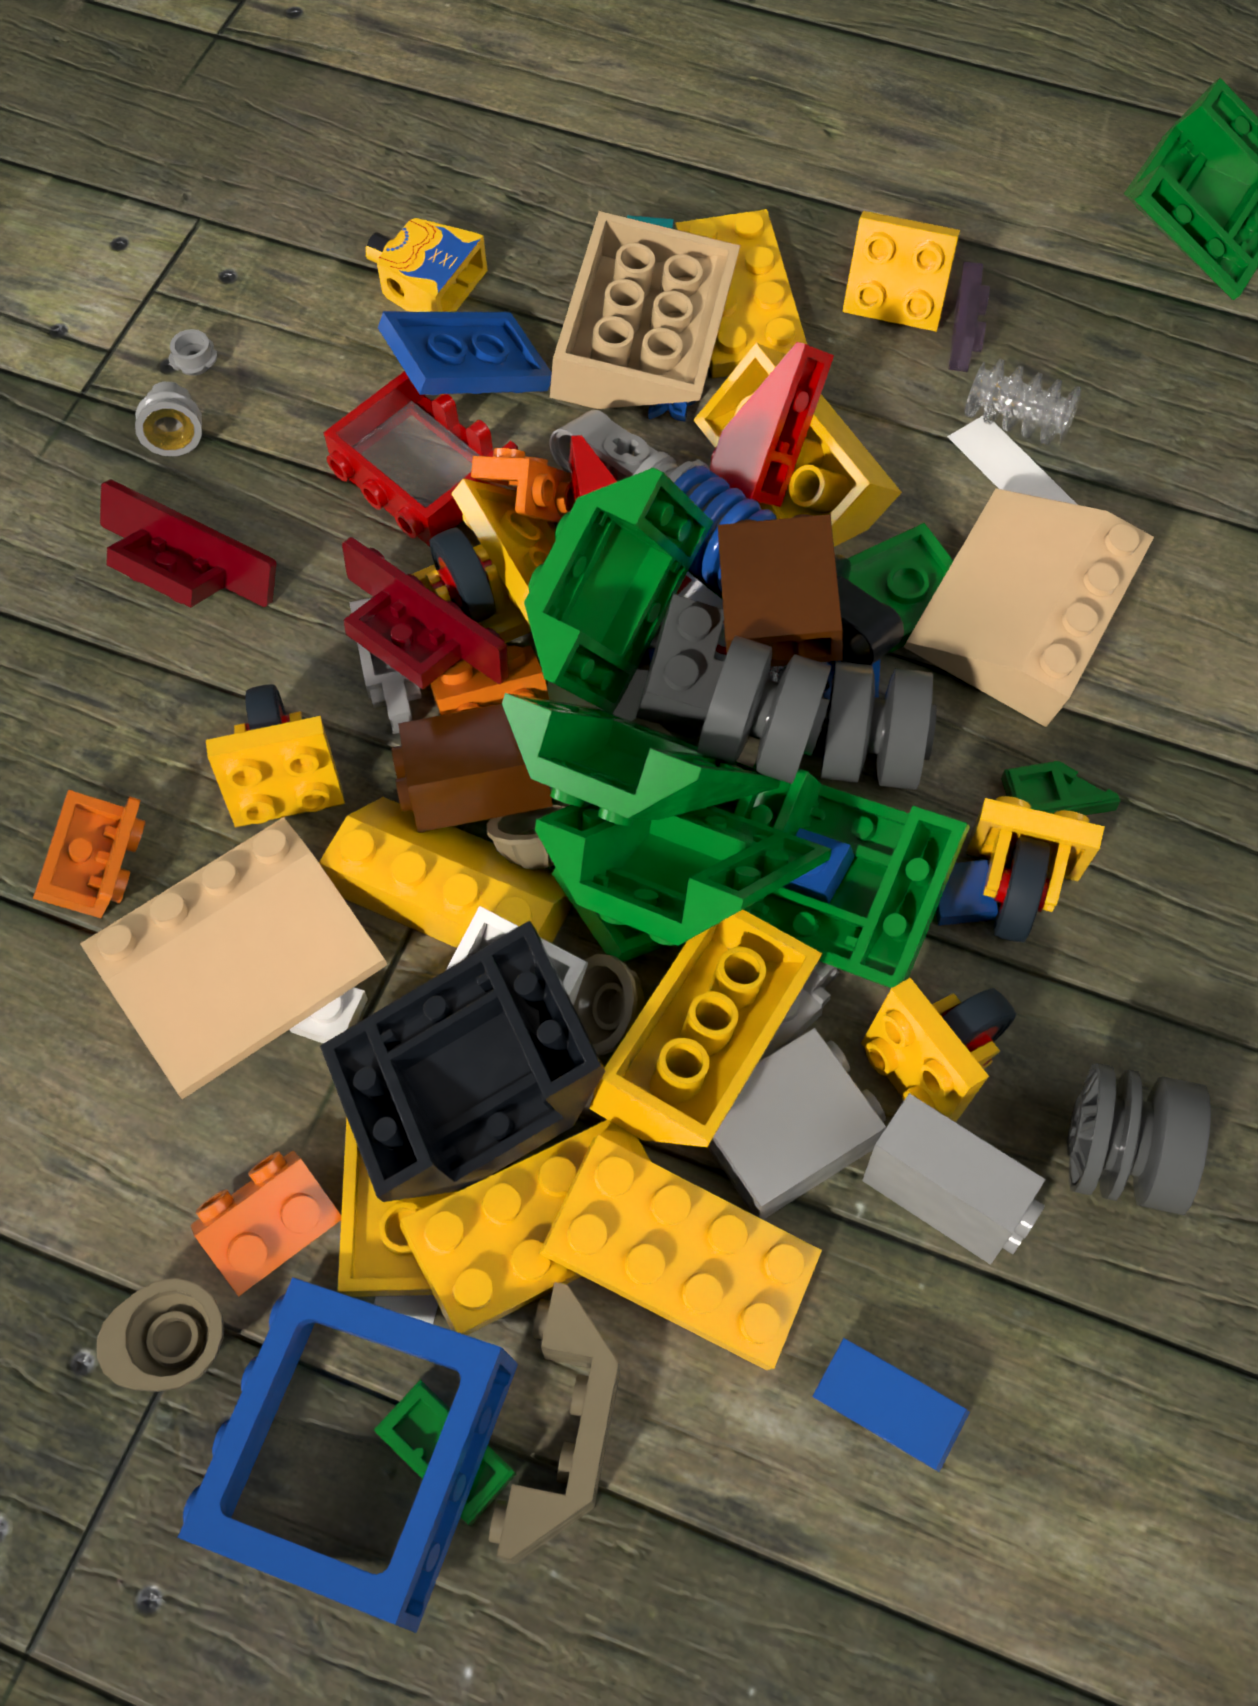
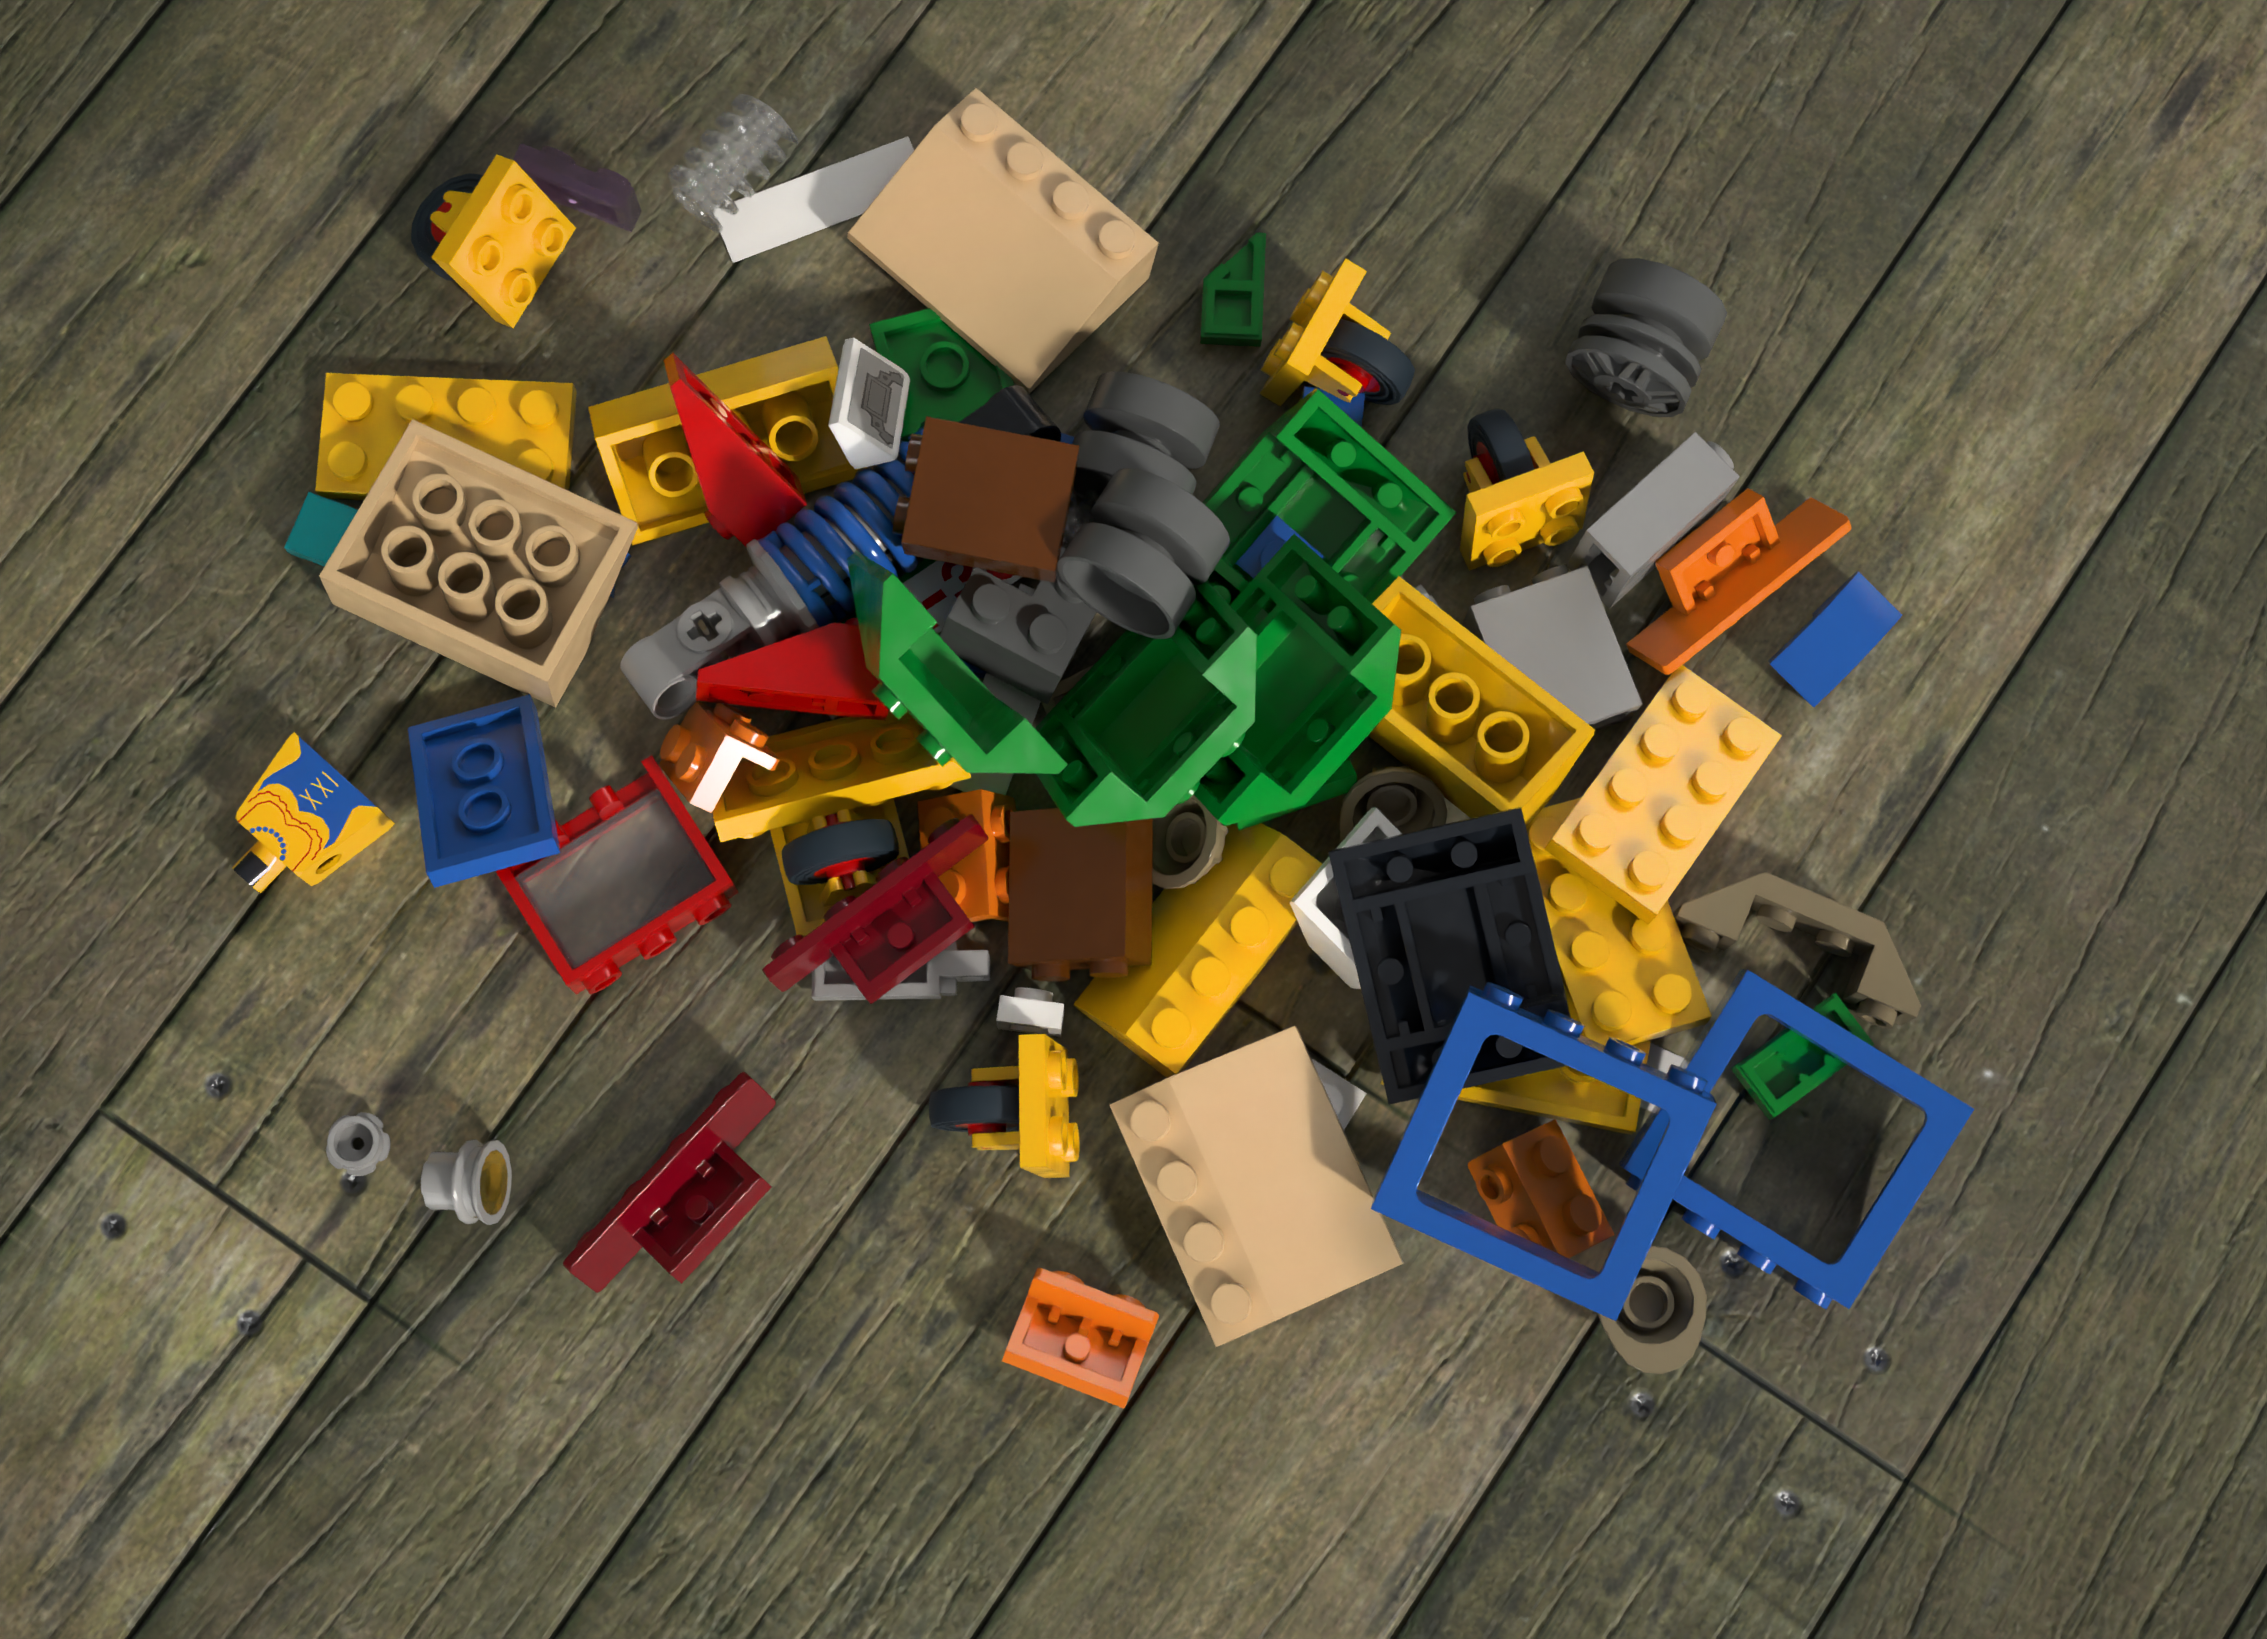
camera: 85 degrees left, 15 degrees up
none -> slope [828,338,910,469]
none -> white plate [996,987,1064,1037]
none -> blue piece [1371,982,1717,1321]
none -> orange bracket [1626,488,1852,675]

